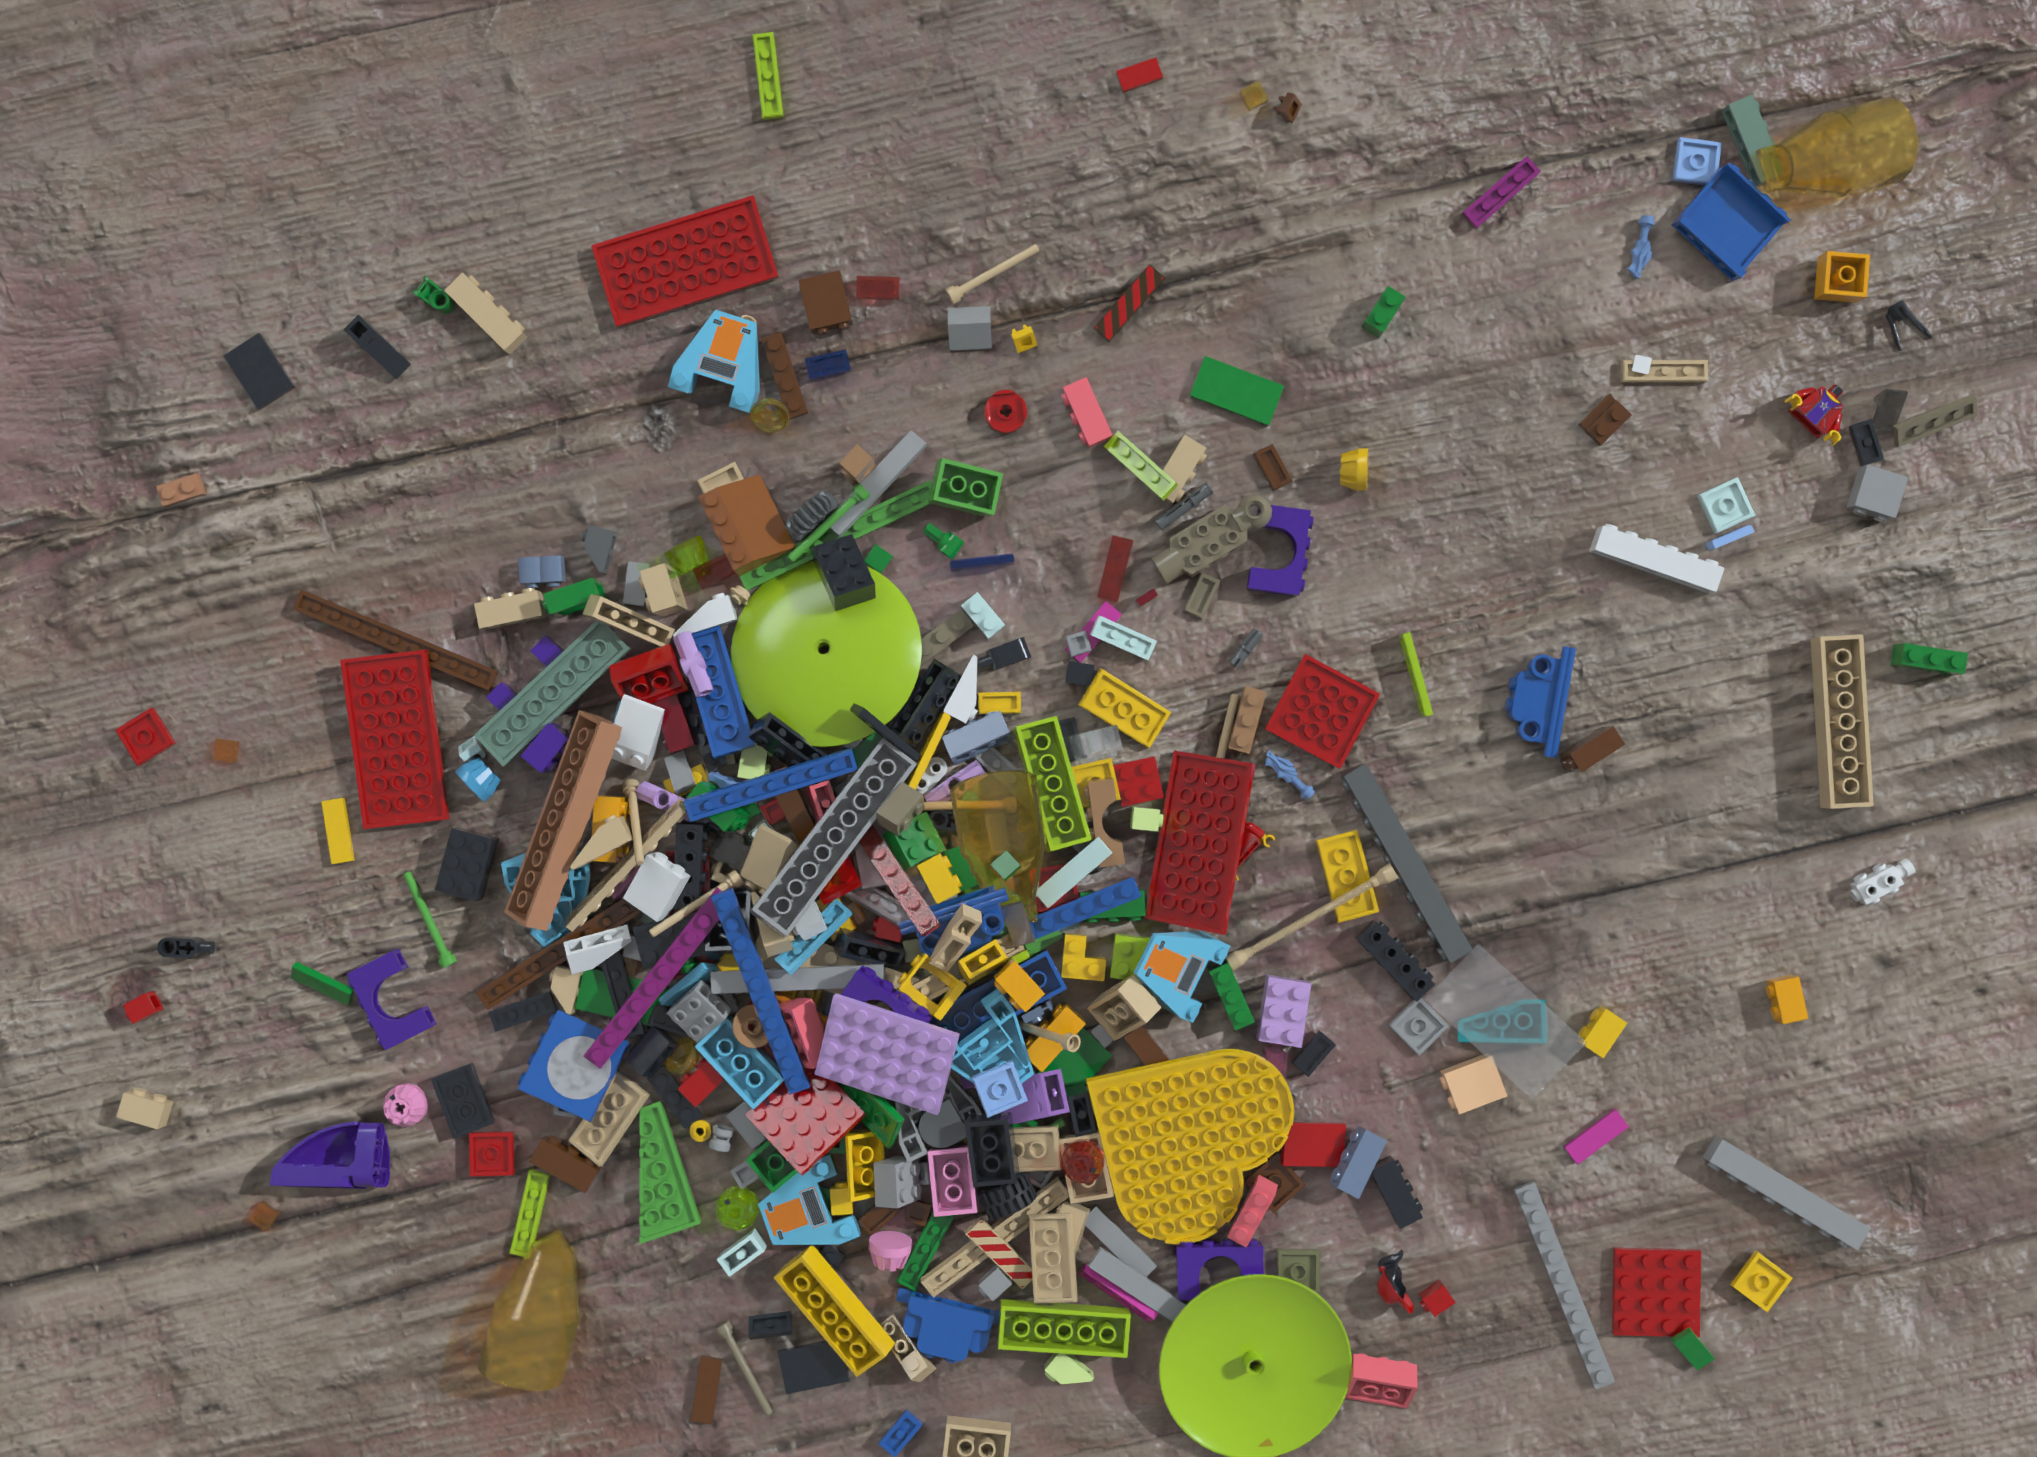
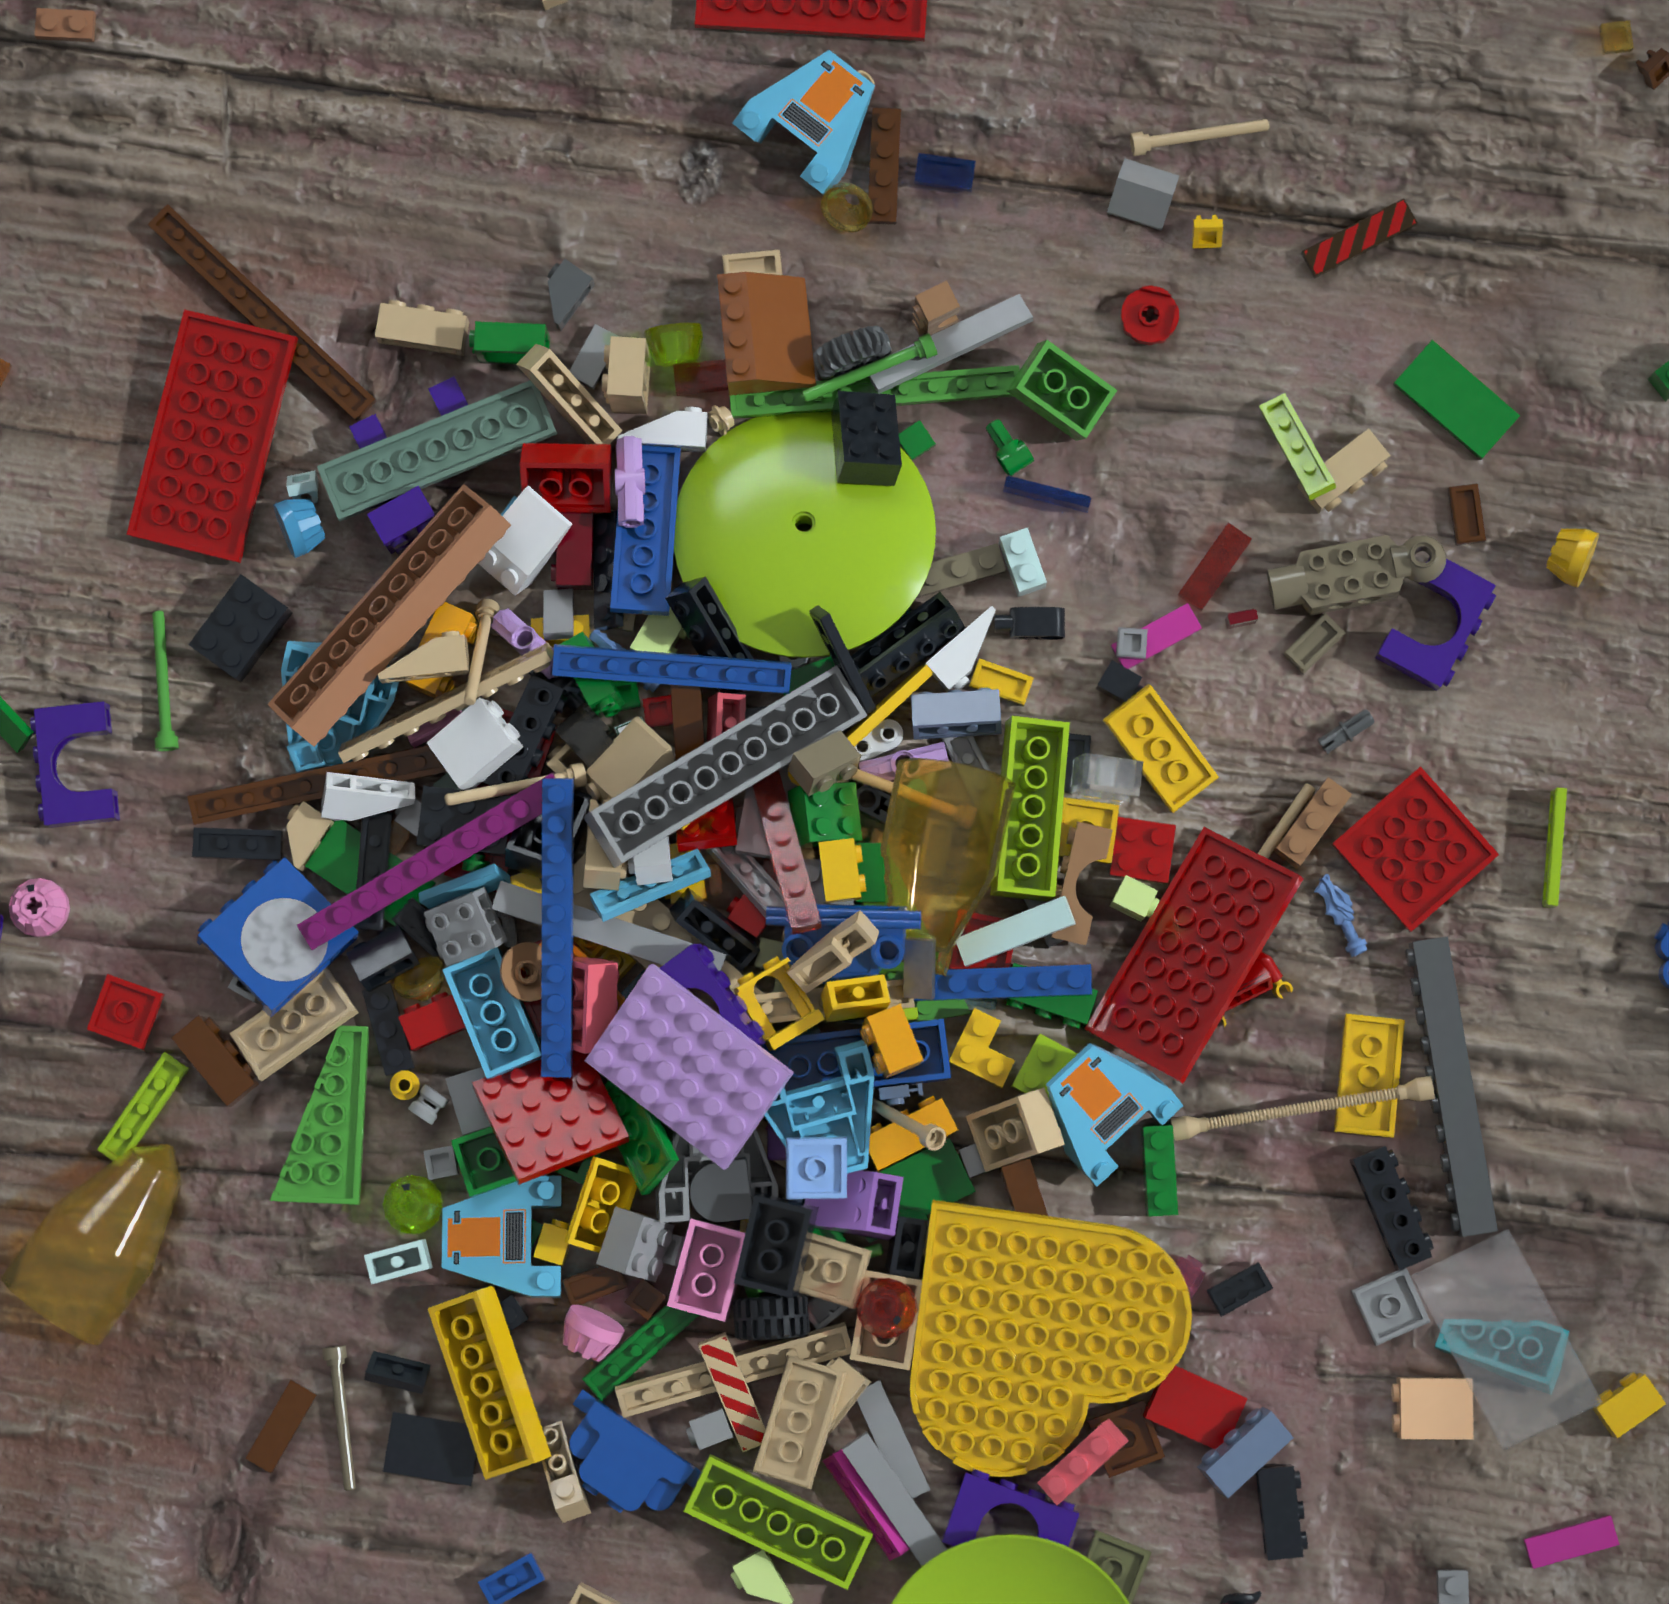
camera: 20 degrees right, 5 degrees down
yellow tile [321,798,355,864] -> none
black plate [431,1062,495,1139] -> none
sand blue brick [518,556,566,588] -> none
reddish brown brick [798,270,853,336] -> none
clear red plate [856,276,900,300] -> none
tile [990,850,1021,881] -> none
coral brick [1061,377,1113,449] -> none
light aqua plate [1090,615,1157,660] -> none
dark grey pin [1154,482,1214,531] -> none
lavender brick [1256,974,1311,1048] -> none

